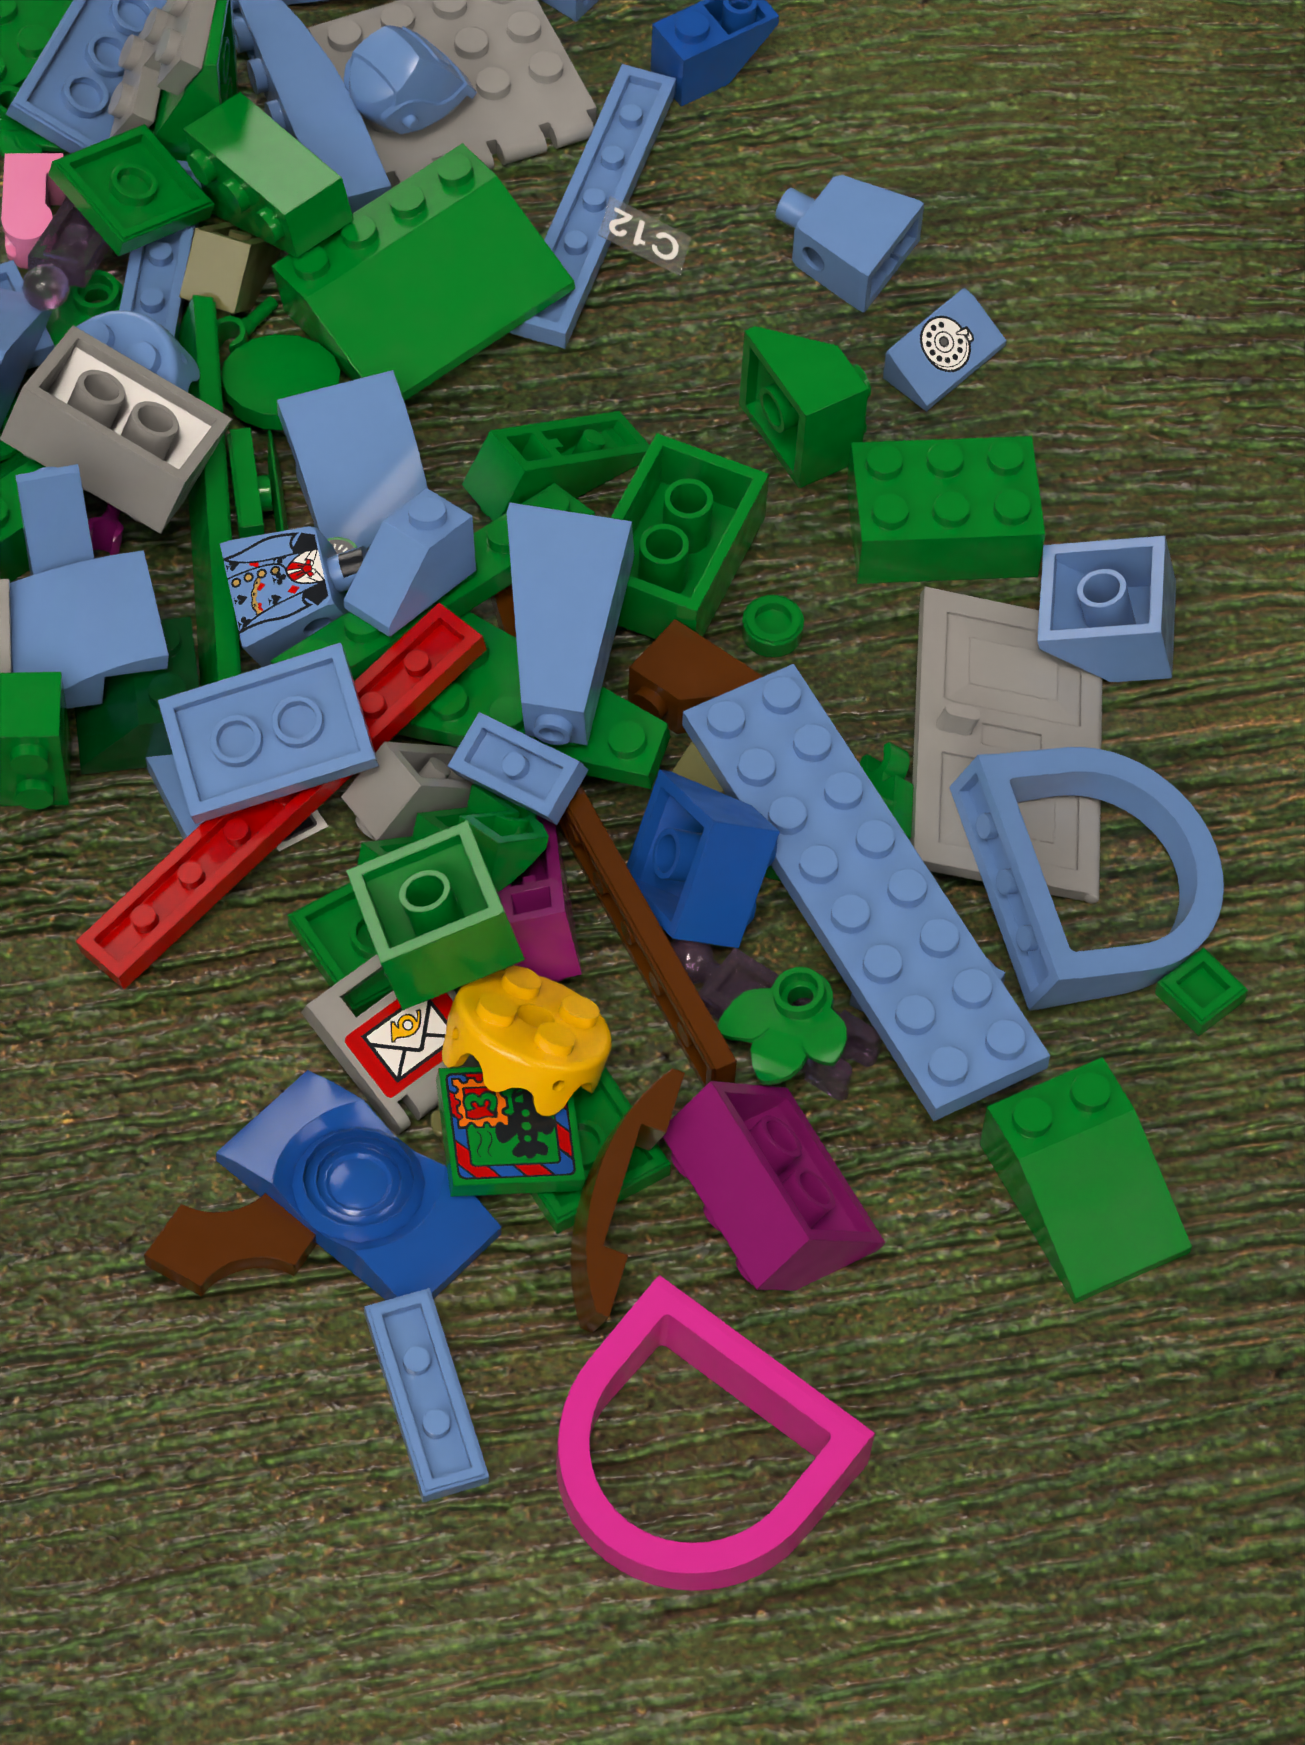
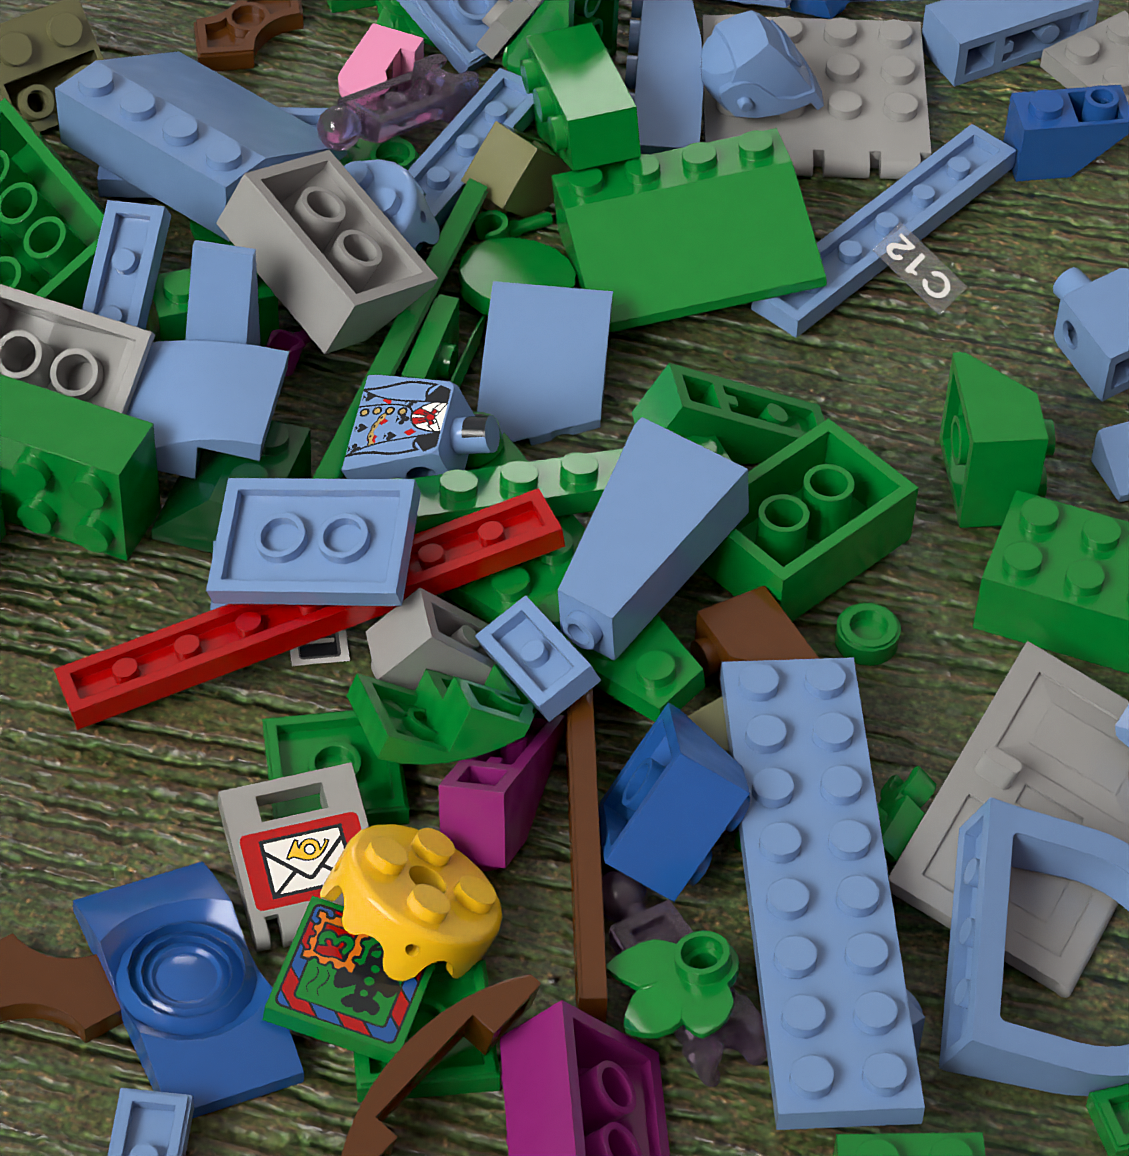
camera: 25 degrees right, 10 degrees down
green tile [48,124,215,257] -> none
medium blue slope [344,488,476,637] -> none
green slope [346,820,525,1010] -> none

